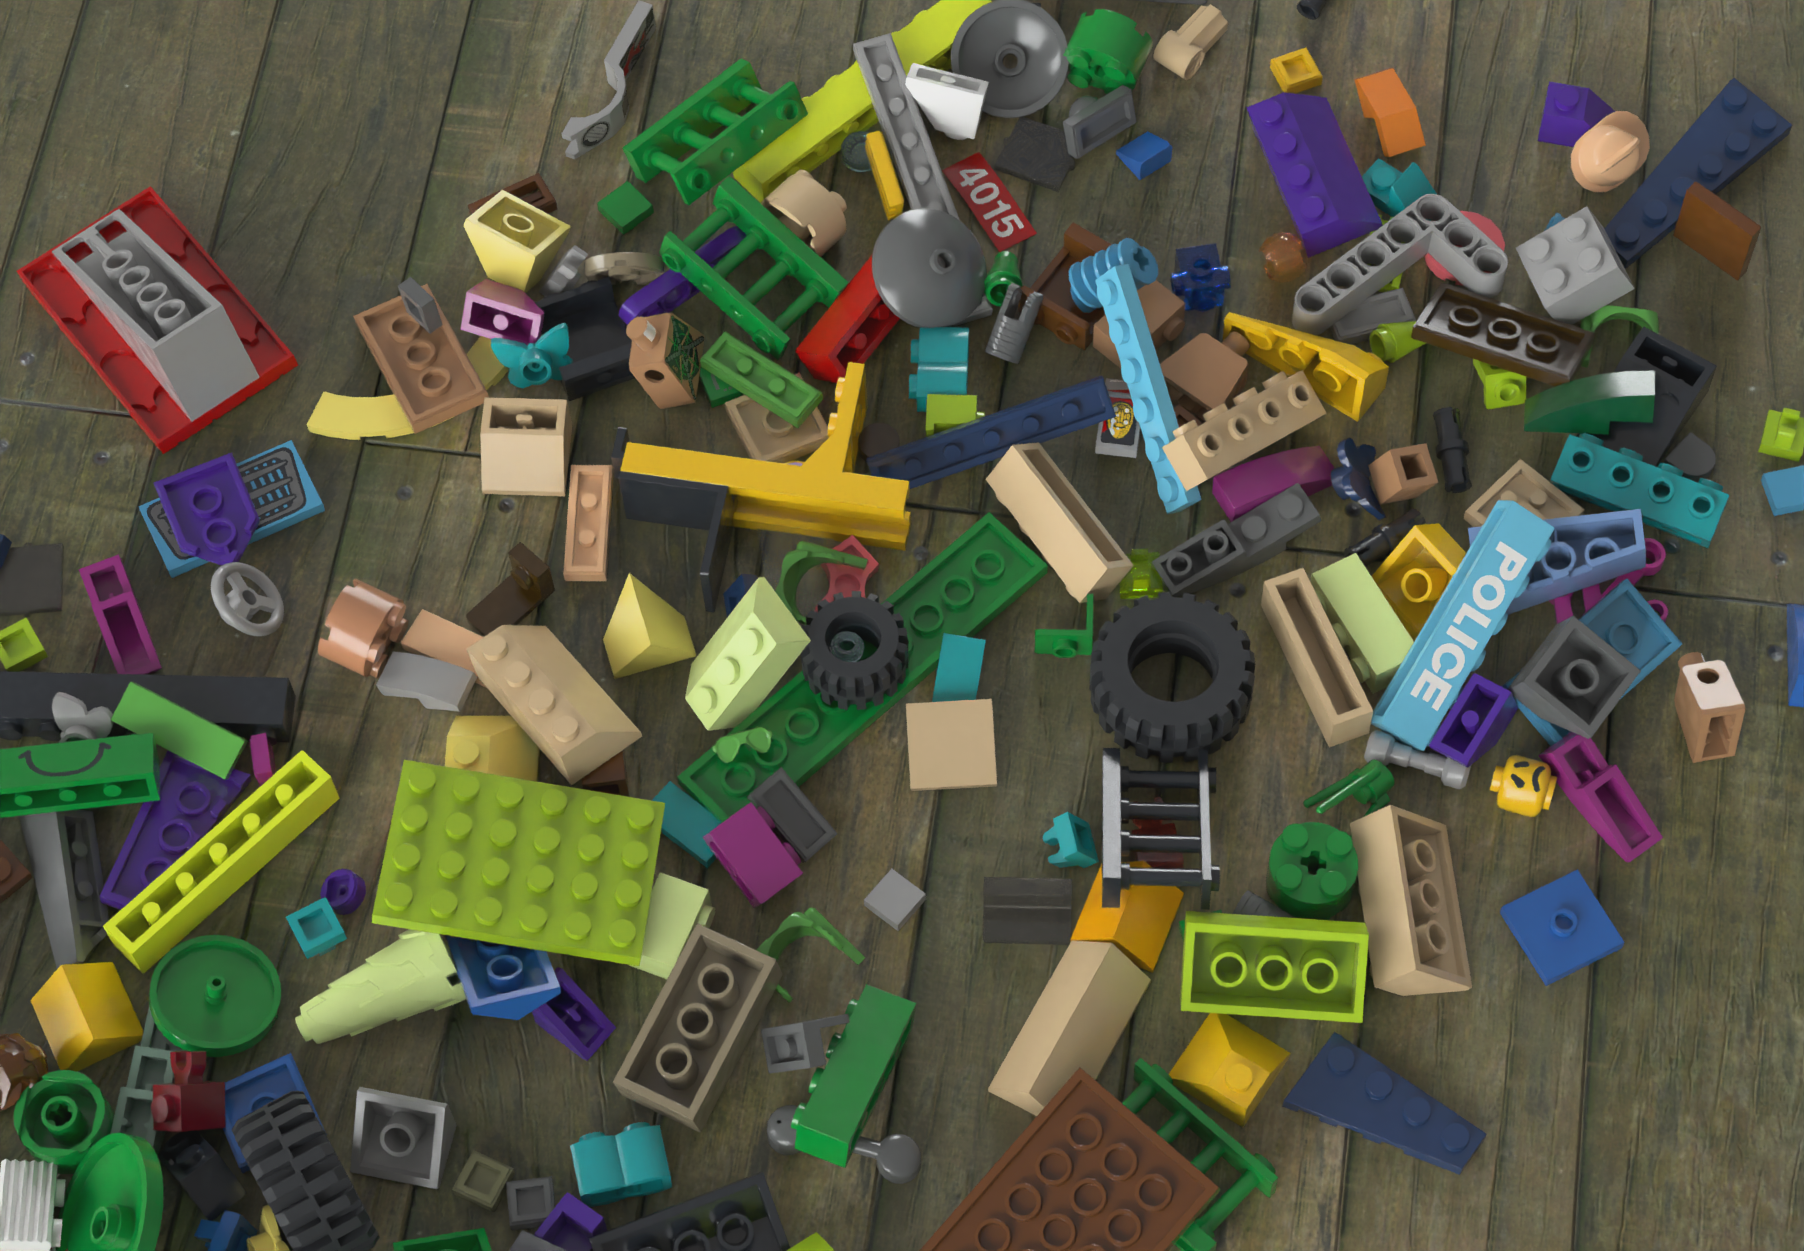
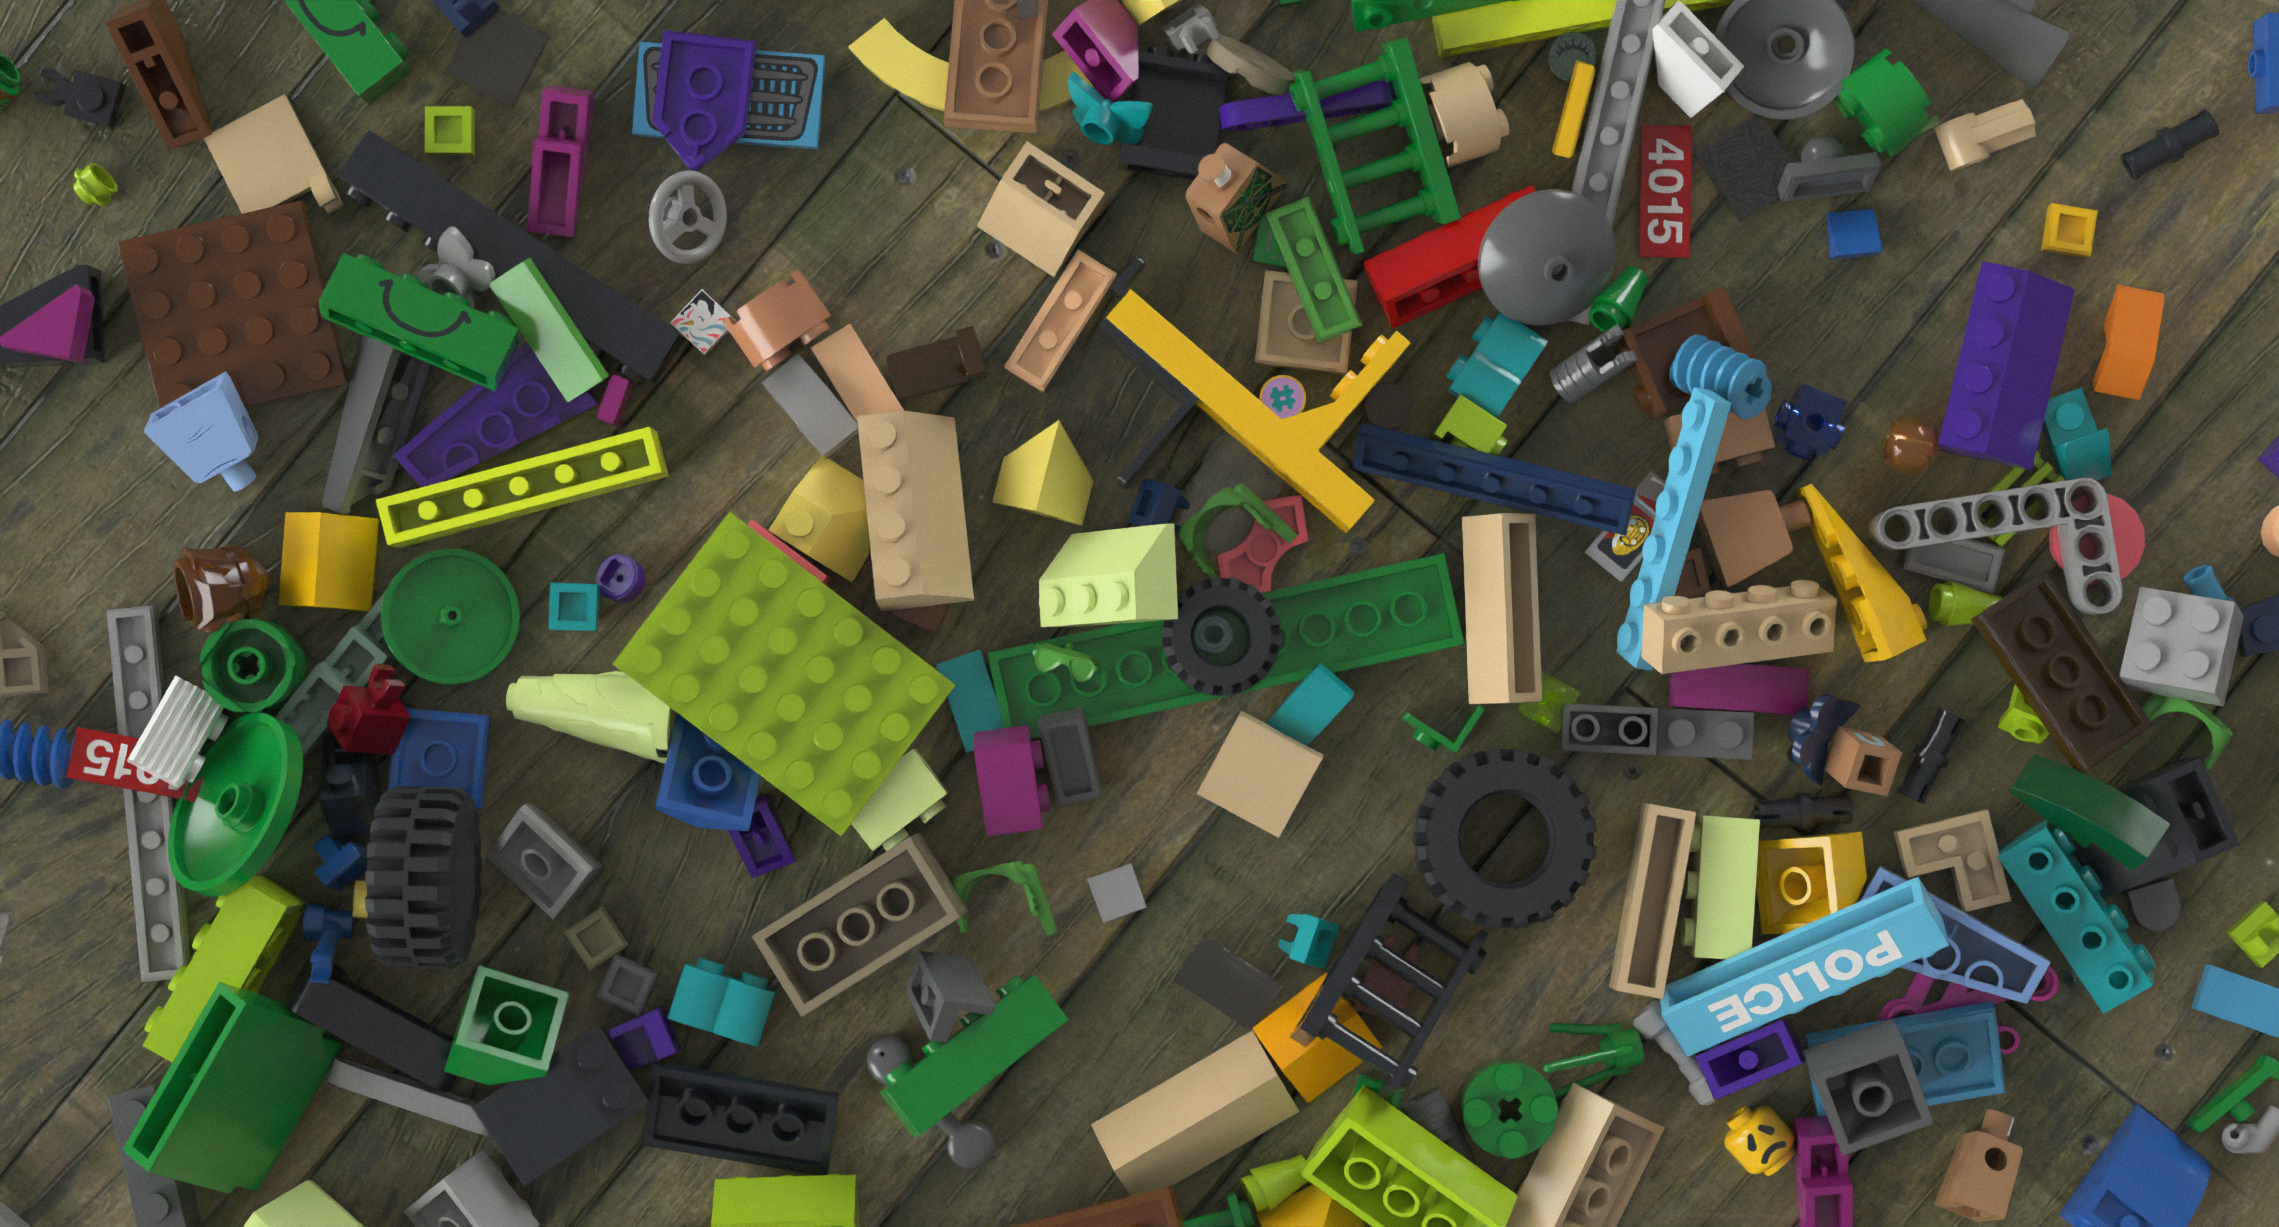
camera: 30 degrees right, 25 degrees up
none -> tile [670,289,737,356]
none -> lime cone [1240,1154,1309,1213]

